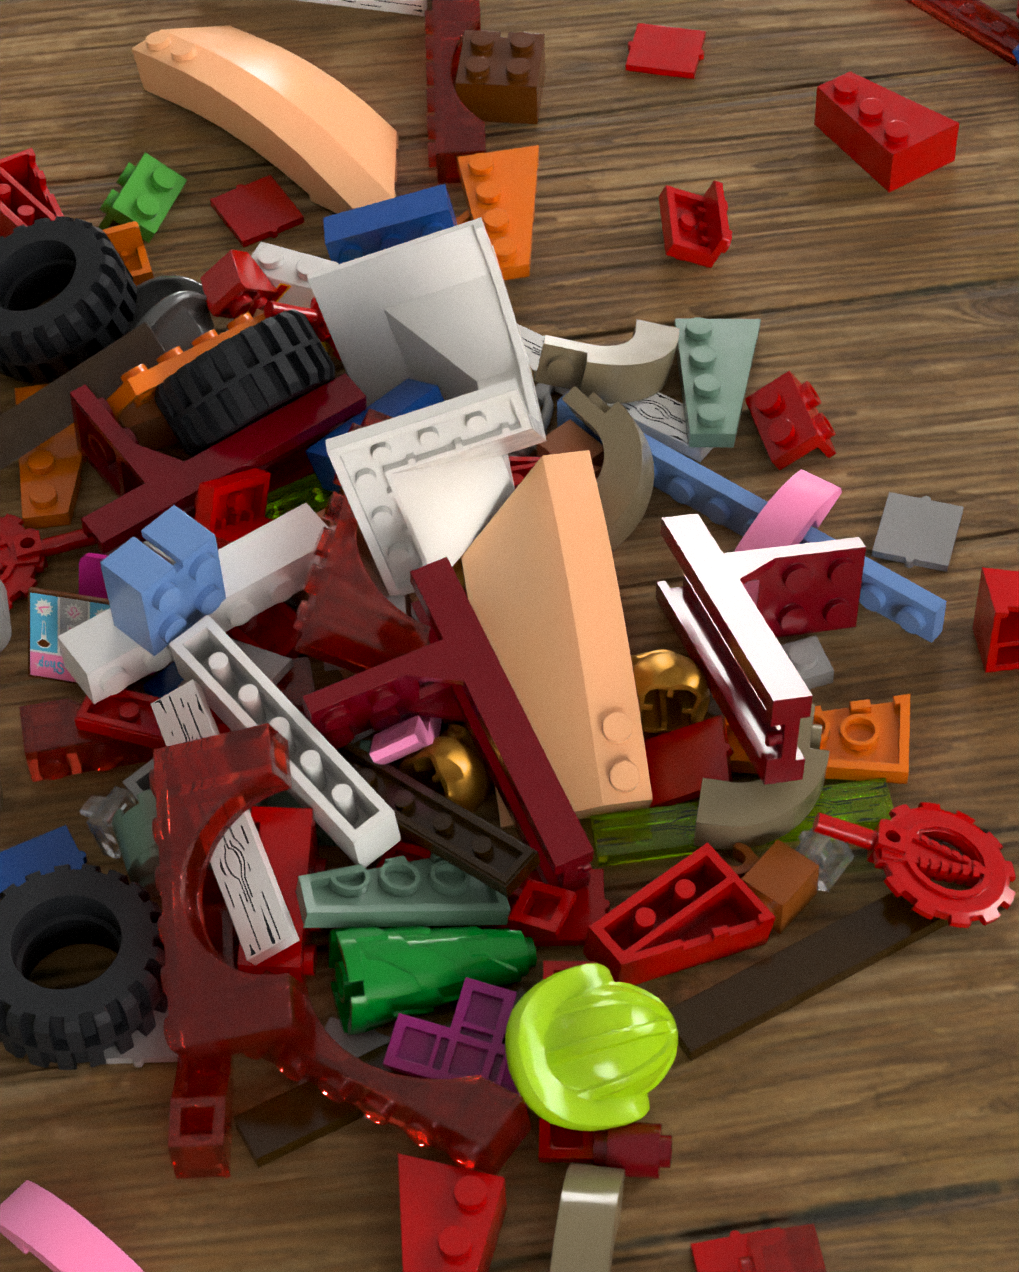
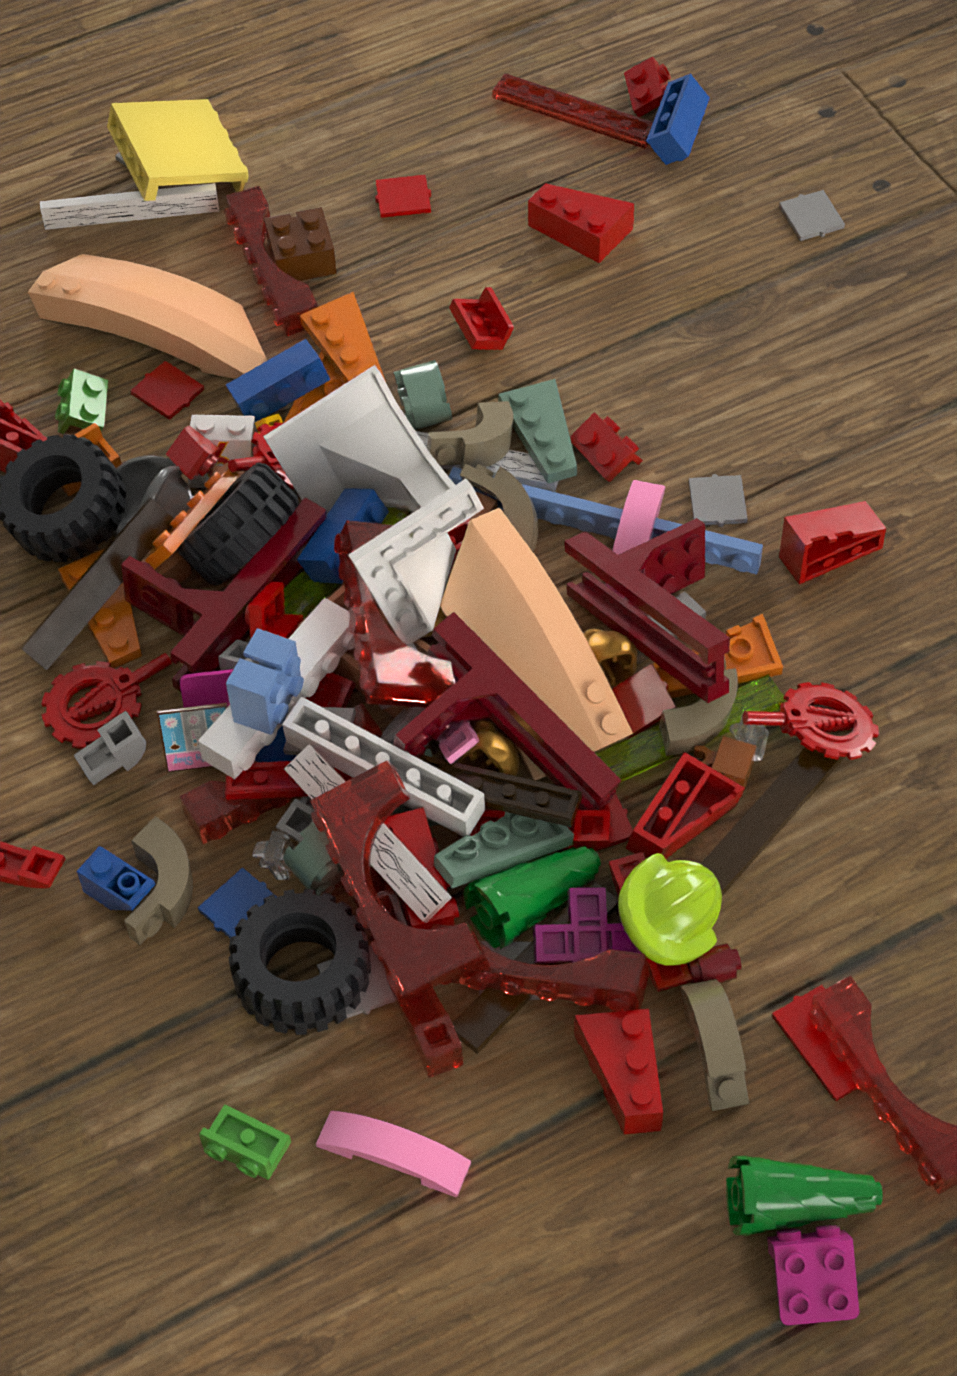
camera: 20 degrees left, 5 degrees up
none -> sand green brick [393,360,452,430]

